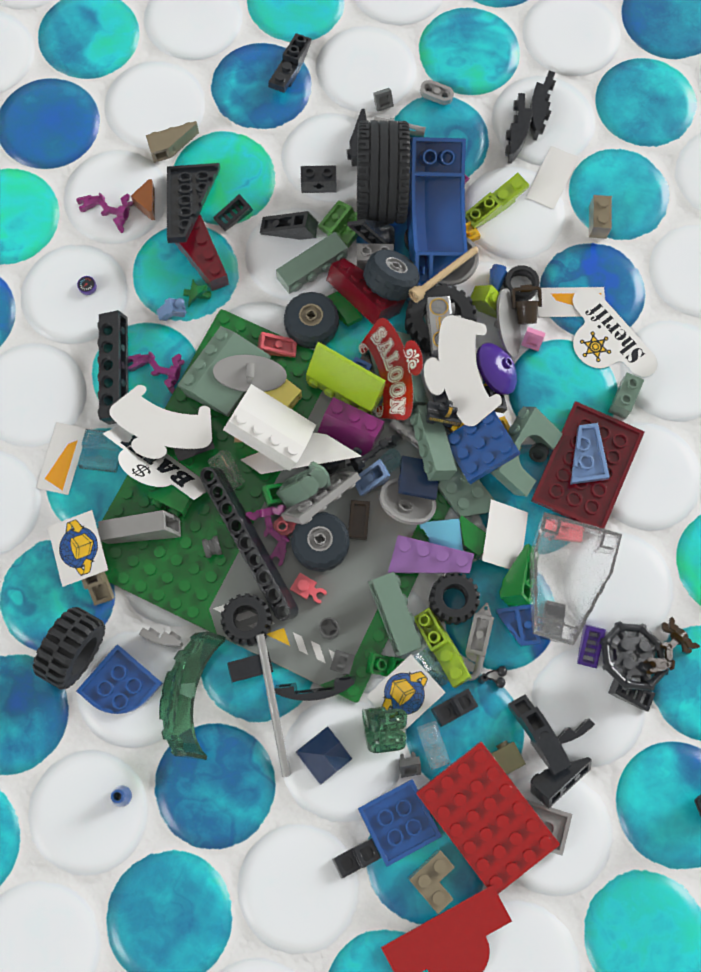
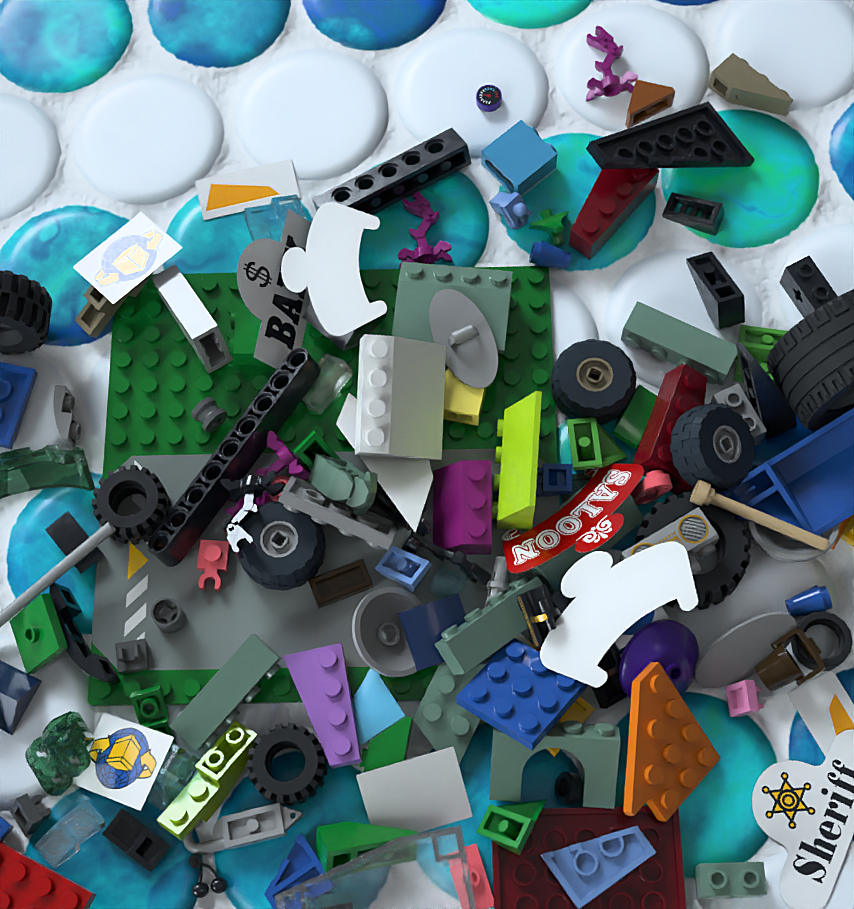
camera: 70 degrees right, 5 degrees down
coral slope [257,332,297,358] -> none
lime slope [470,285,499,319] -> none
none -> green plate [9,593,68,674]
none -> black piece [220,470,284,559]
none -> green slope [476,799,547,856]
none -> dark azure piece [481,120,558,197]
none -> blue cone [529,240,571,269]
none -> bright green slope [567,417,628,471]
none -> orange wing [623,662,721,822]
none -> coral plate [631,470,673,505]

